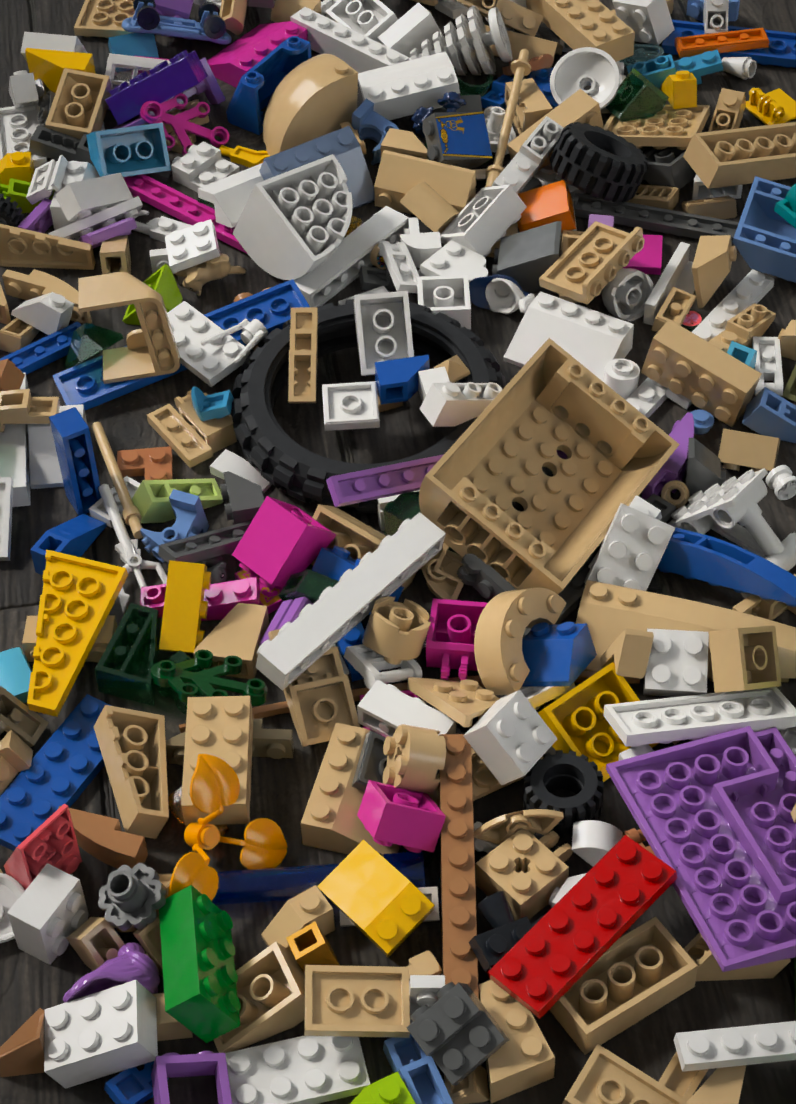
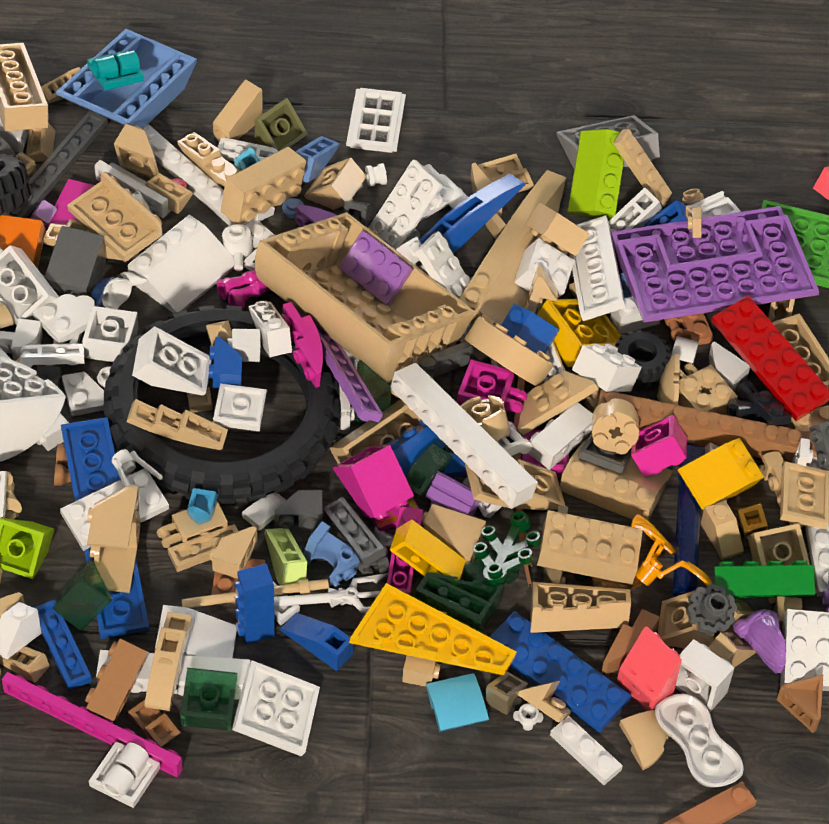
camera: 85 degrees left, 5 degrees up
none -> tan slope [210,526,257,579]
none -> dark pink slope [281,302,323,388]
none -> medium lavender plate [338,231,414,305]

